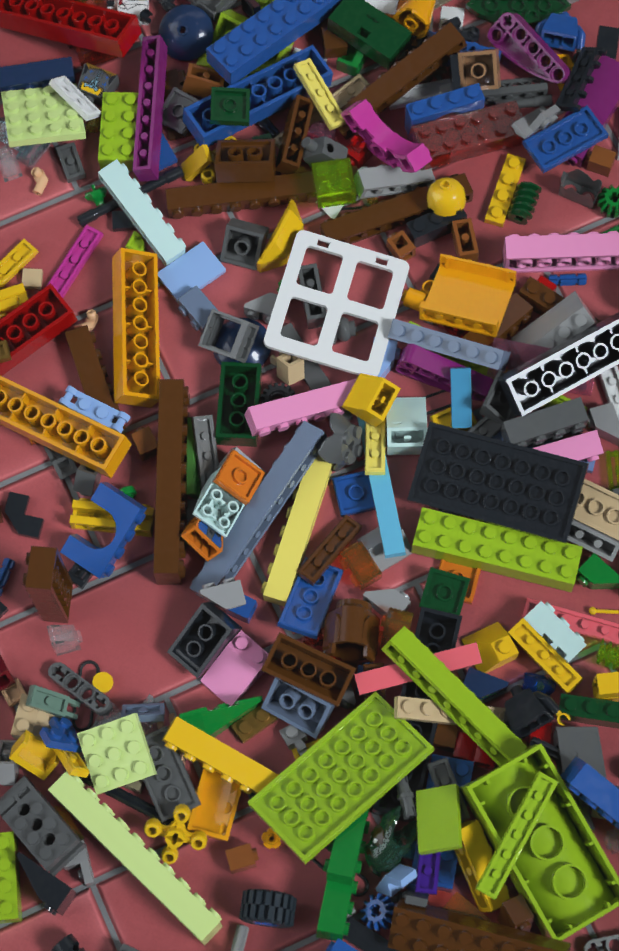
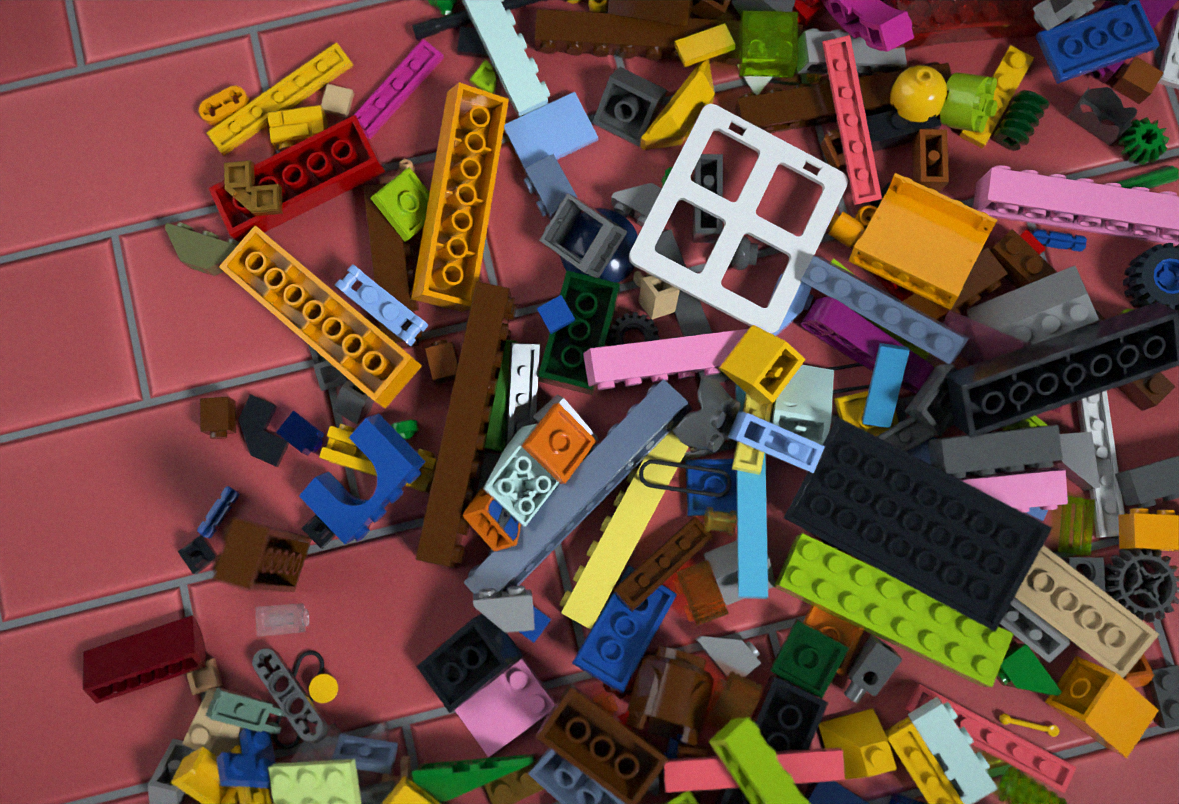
camera: 10 degrees right, 10 degrees up
none -> clear blue brick [276,411,325,456]
none -> lime tile [370,167,430,242]
none -> blue tile [537,295,575,334]
none -> black piece [639,460,732,497]
none -> yellow tile [675,23,735,67]
none -> clear yellow bush [703,507,737,536]
none -> light blue slope [728,411,825,473]
none -> coral tile [822,35,882,205]
none -> dark grey torso [844,634,903,704]
none -> lime brick [940,72,997,133]

